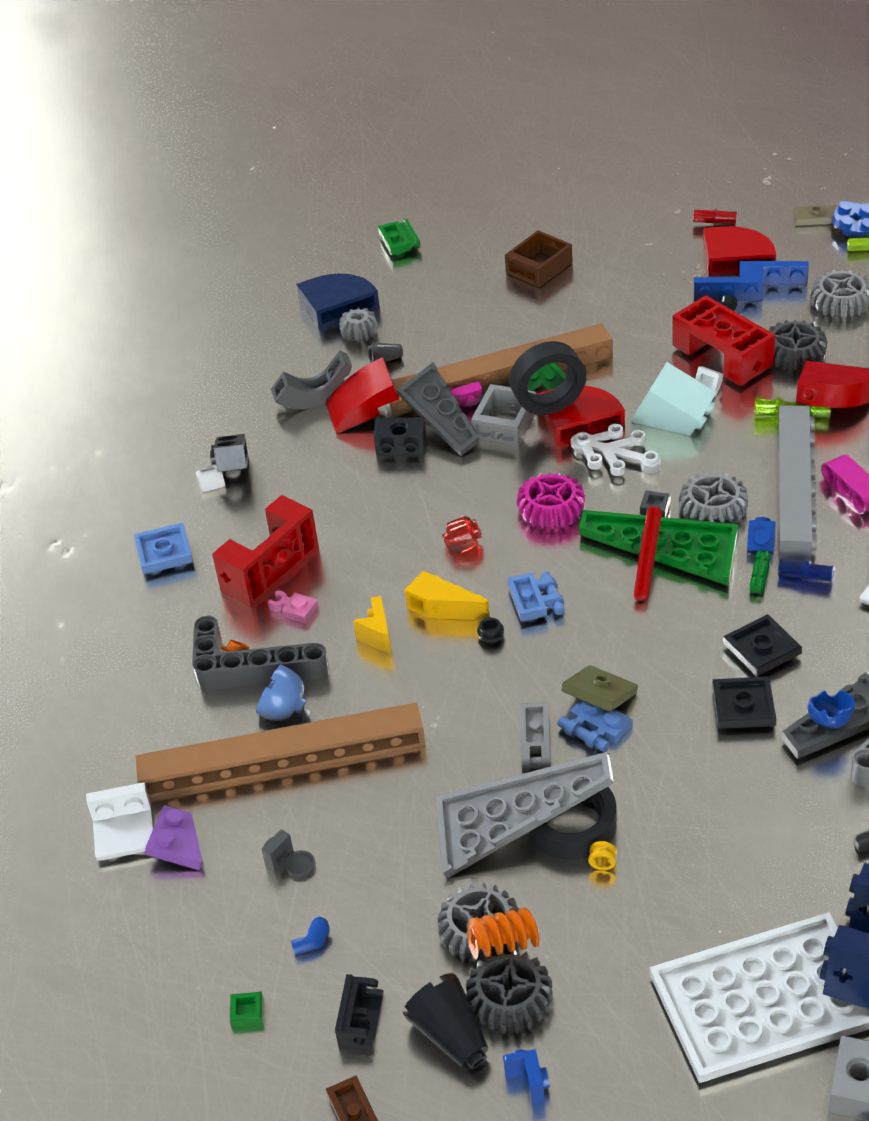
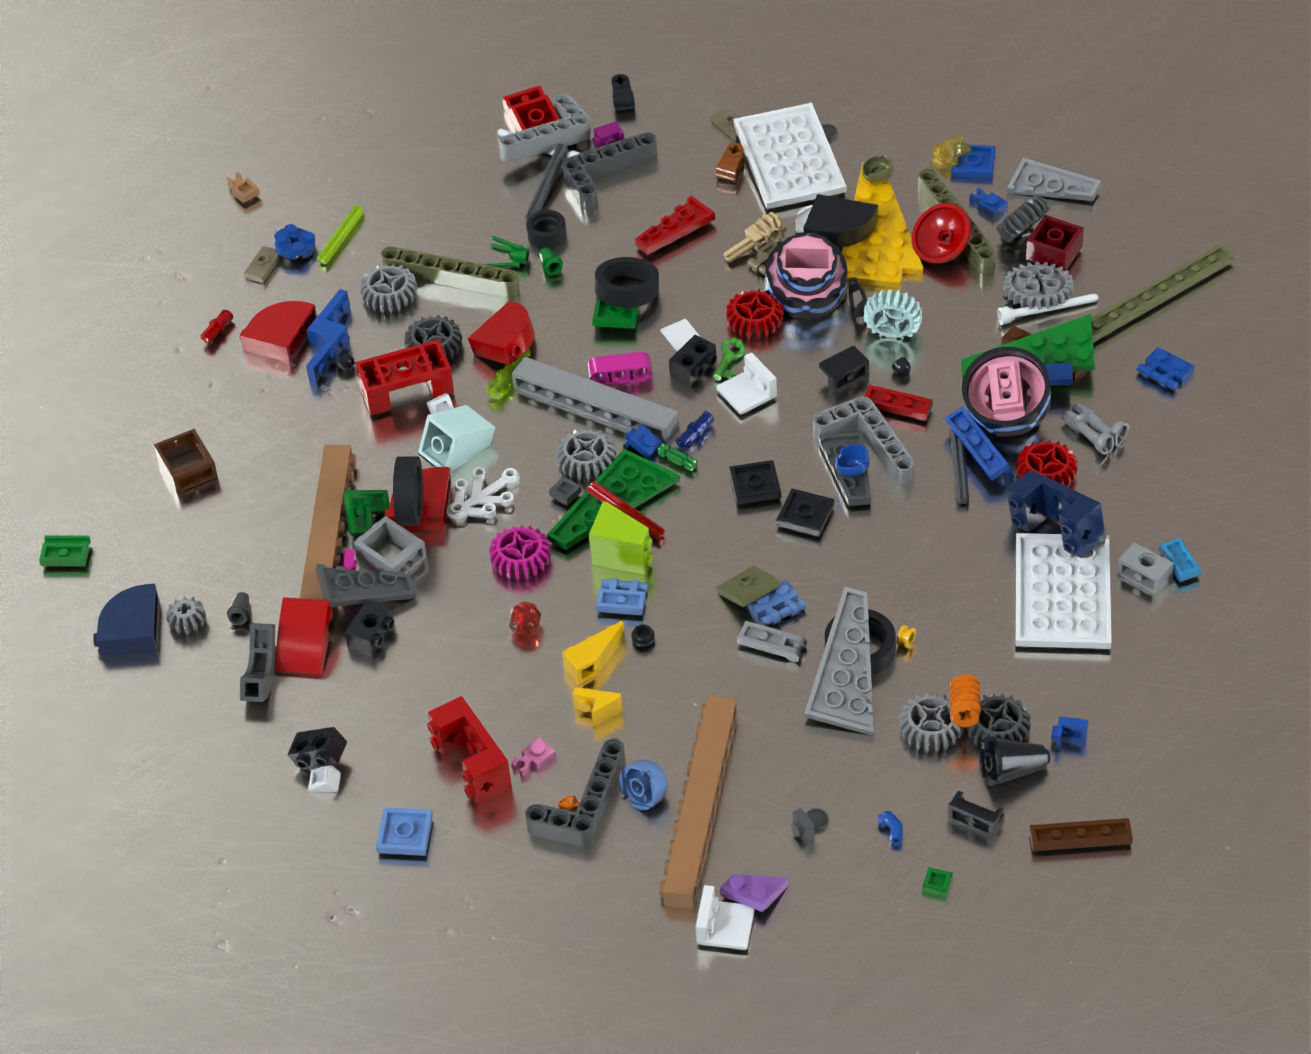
camera: 70 degrees left, 5 degrees up
none -> lime slope [589,501,654,575]

